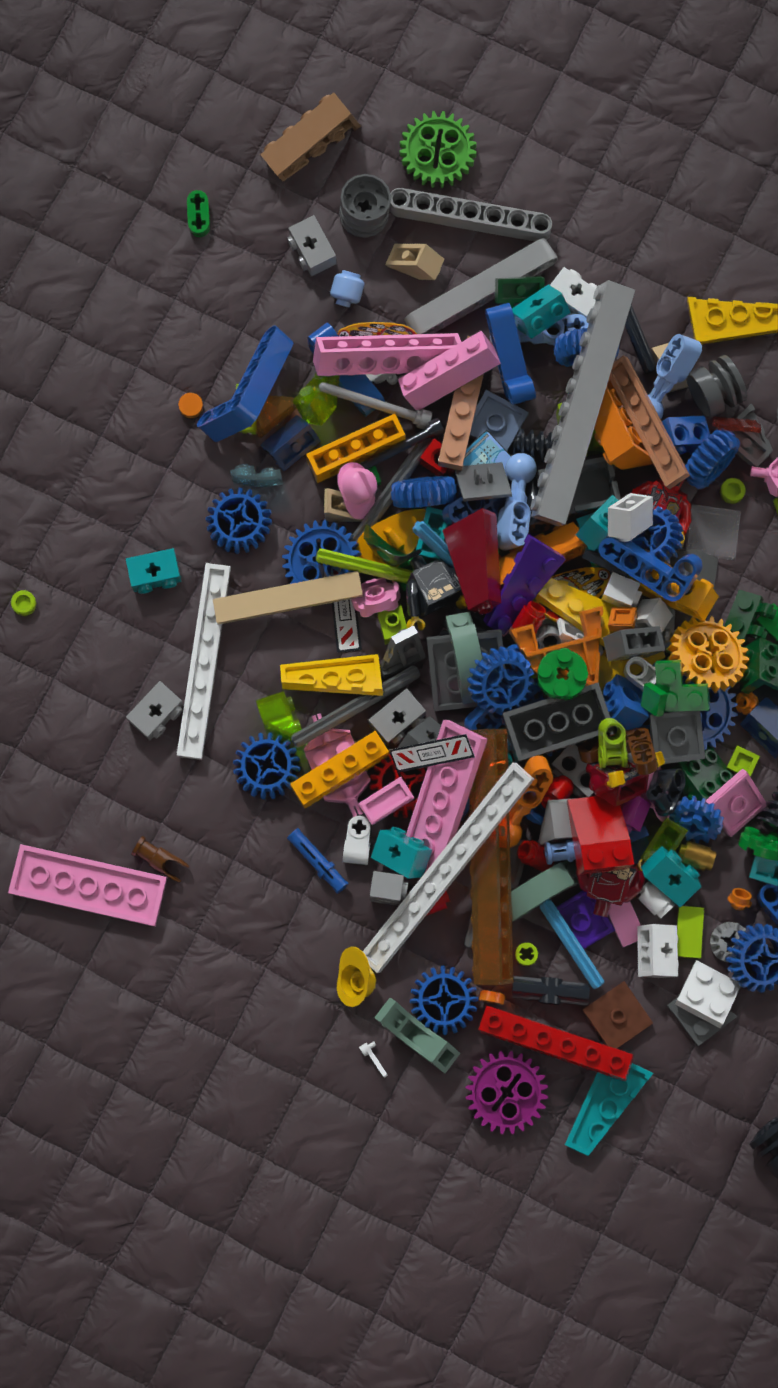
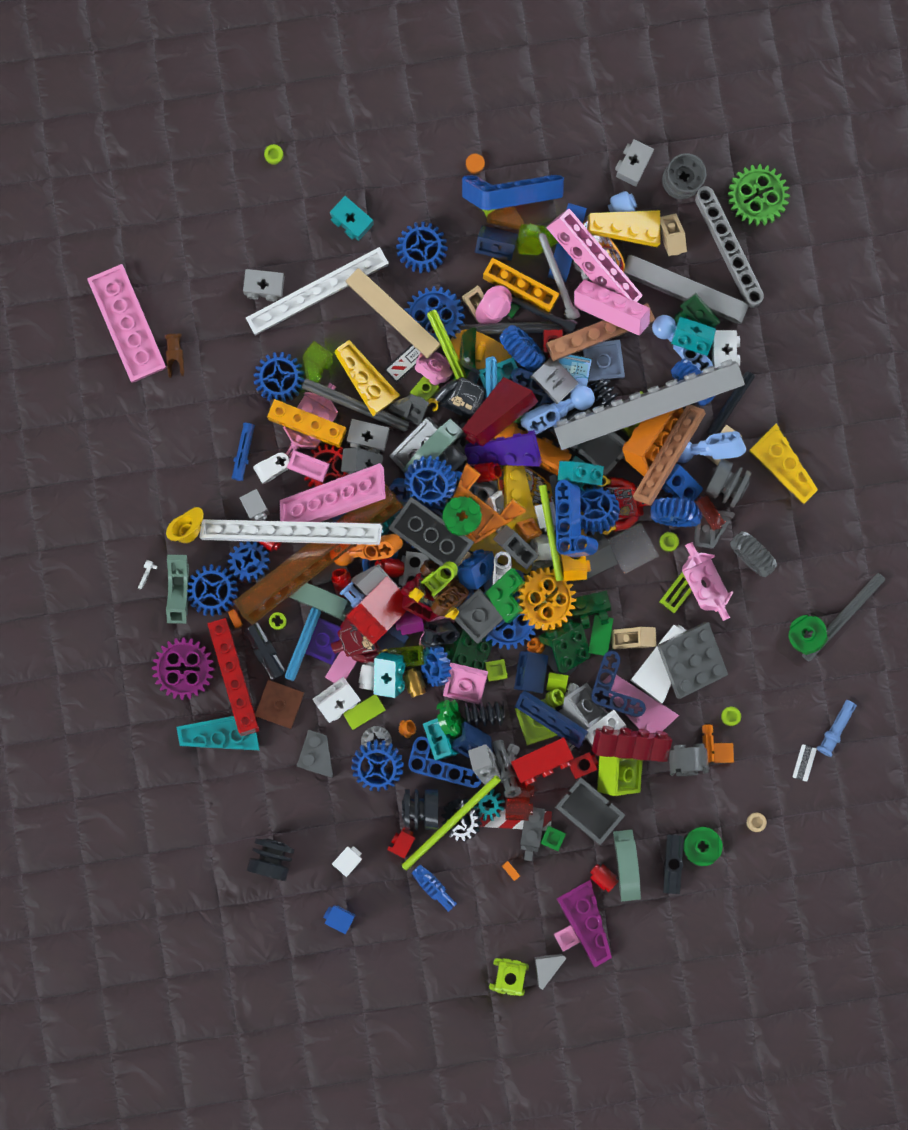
camera: 50 degrees right, 5 degrees up
green beam [187,190,210,237] -> none
clear light blue slope [230,464,283,487] -> none
medium nougat wedge [260,93,361,181] -> none
teal brick [371,827,432,879] -> none
sticker [389,734,475,773] -> none
blue beam [485,303,536,405] -> none
white brick [608,493,653,542] -> none
green tile [641,682,667,717] -> none
white plate [675,960,741,1028] -> none
none -> blue gear [228,541,270,583]
none -> lime piece [539,485,564,581]
none -> yellow wing [587,210,660,247]

